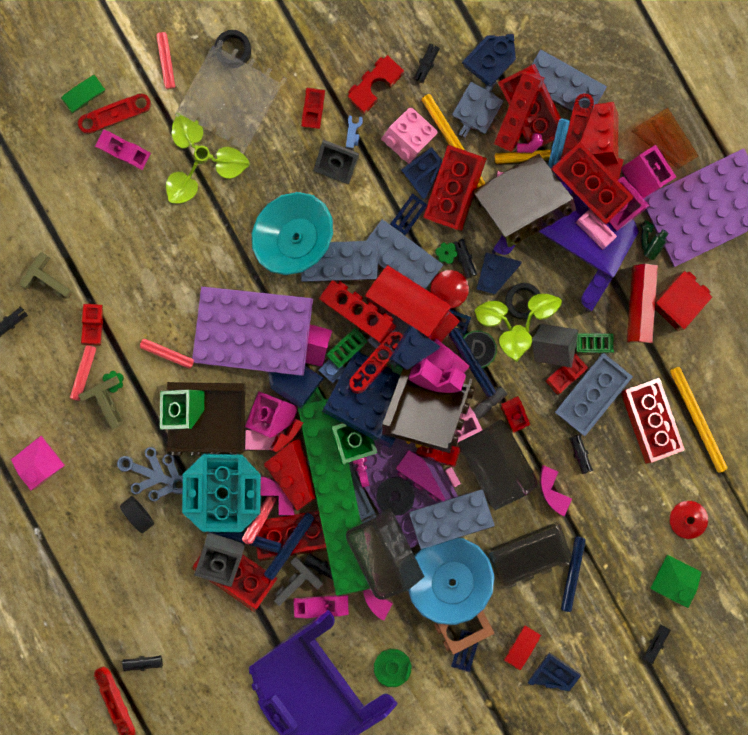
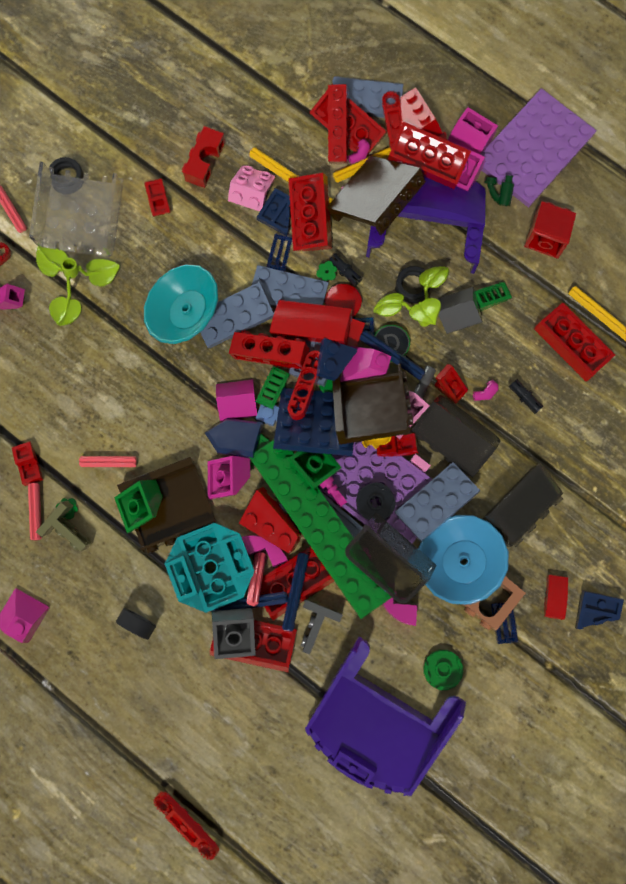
camera: 25 degrees left, 10 degrees down
sand blue plant [117,447,183,501] -> none
black pin [122,655,163,672] -> none
medium lavender plate [192,286,313,376] -> none
bright pink tile [245,430,284,450] -> none
red slope [269,419,303,452] -> none
dark pink brick [293,595,349,618] -> none
black pin [304,553,333,580] -> none
dark grey slope [313,140,359,184] -> none
medium blue plate [346,116,363,151] -> none
magenta slope [396,449,446,502] -> none
dark pink brick [408,359,466,393] -> none
black pin [413,44,440,84] -> none
sand blue plate [452,81,504,138] -> none
dark blue tile [462,34,516,87] -> none
dark blue wing [476,252,522,294] -> none
dark pink brick [539,465,572,517] -> none
red slope [545,354,588,395] -> none
dark azure axle [548,118,570,174] -> none
sand blue plate [555,353,633,436] -> none
dark blue axle [561,536,586,612] -> none
bright pink tile [576,209,617,250] -> none
red slope [627,264,658,343] -> none
clear orange wedge [632,107,698,169] -> none
none -> dark pink arm [473,380,499,401]

